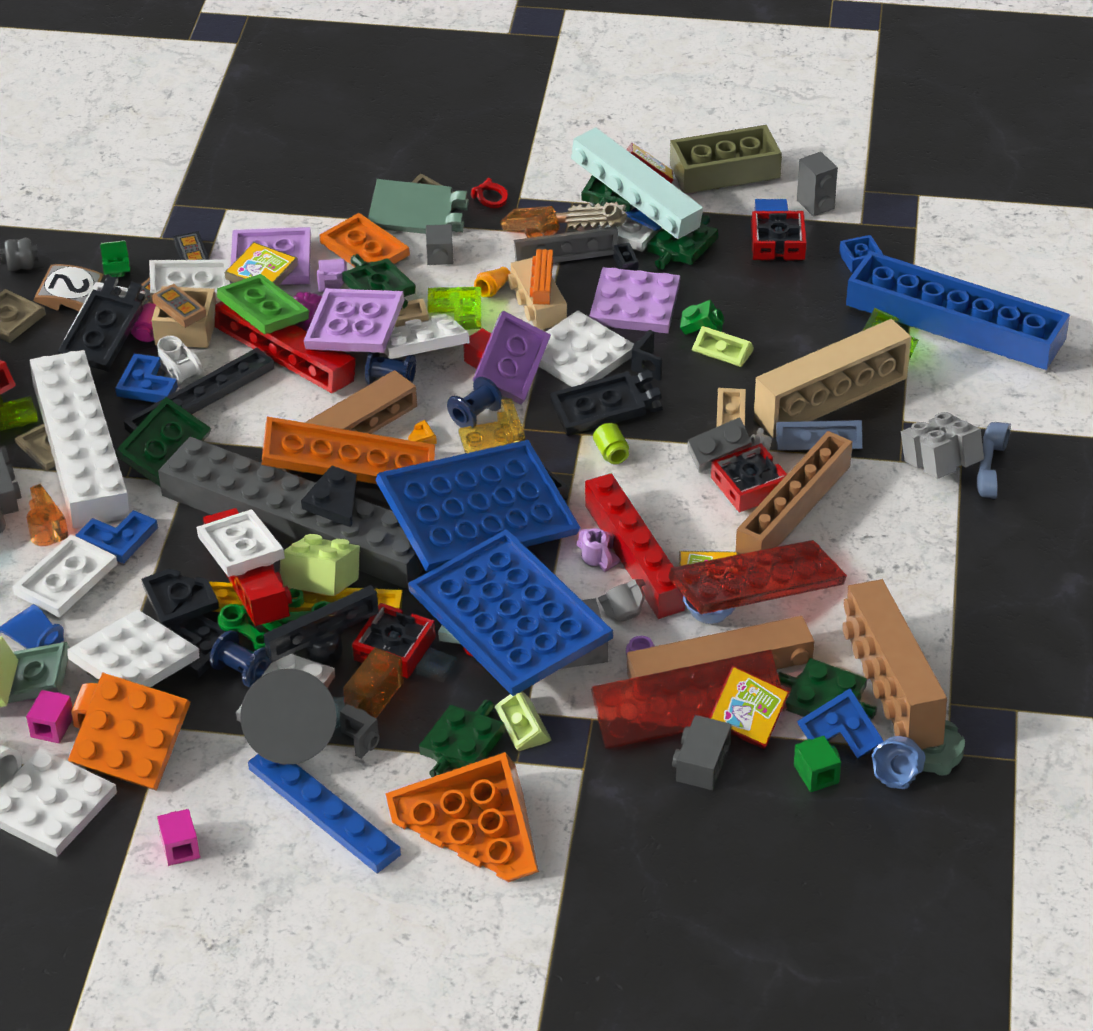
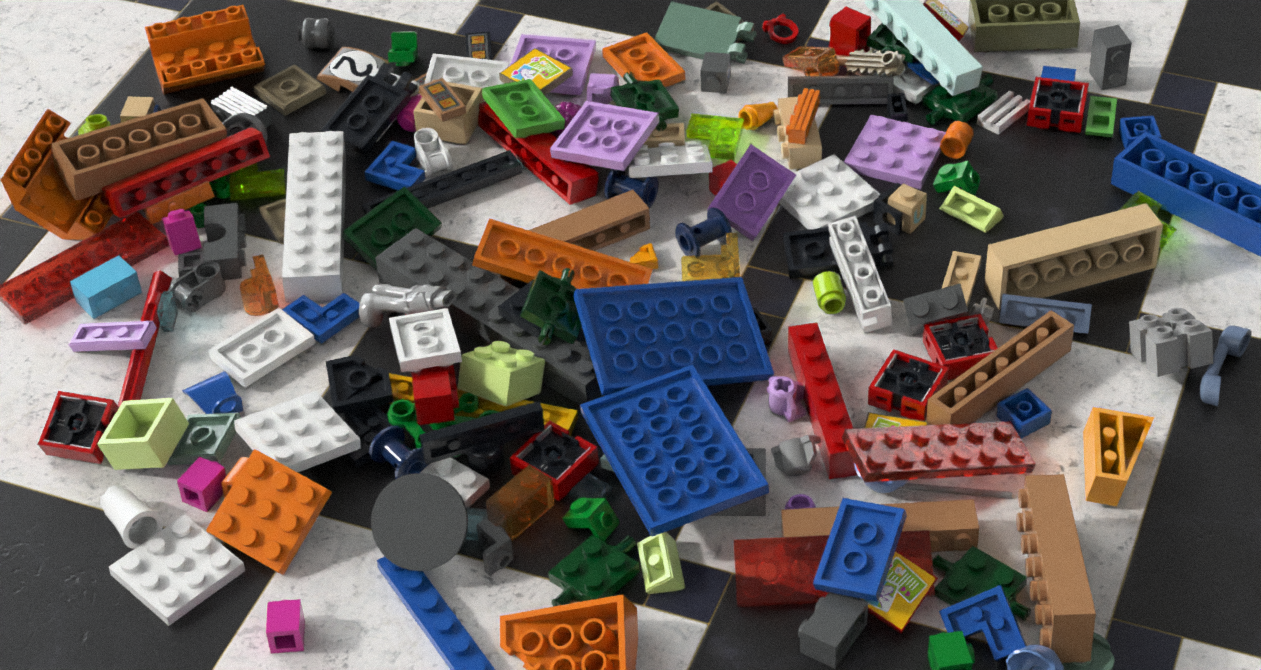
camera: 15 degrees right, 0 degrees up
none -> light grey piece [359,284,457,328]
none -> dark green plate [520,268,582,345]
none -> green bracket [562,497,620,542]
none -> blue plate [813,498,907,602]
none -> white brick [828,216,892,333]
none -> red brick [829,6,871,68]
none -> piece [868,349,949,421]
none -> tan brick [887,183,927,234]
none -> light grey axle [898,483,1013,498]
none -> orange wheel [940,121,974,159]
none -> white tile [977,91,1030,135]
none -> blue piece [996,388,1052,439]
none -> light orange wedge [1083,407,1154,506]
none -> bright green slope [1085,96,1117,137]

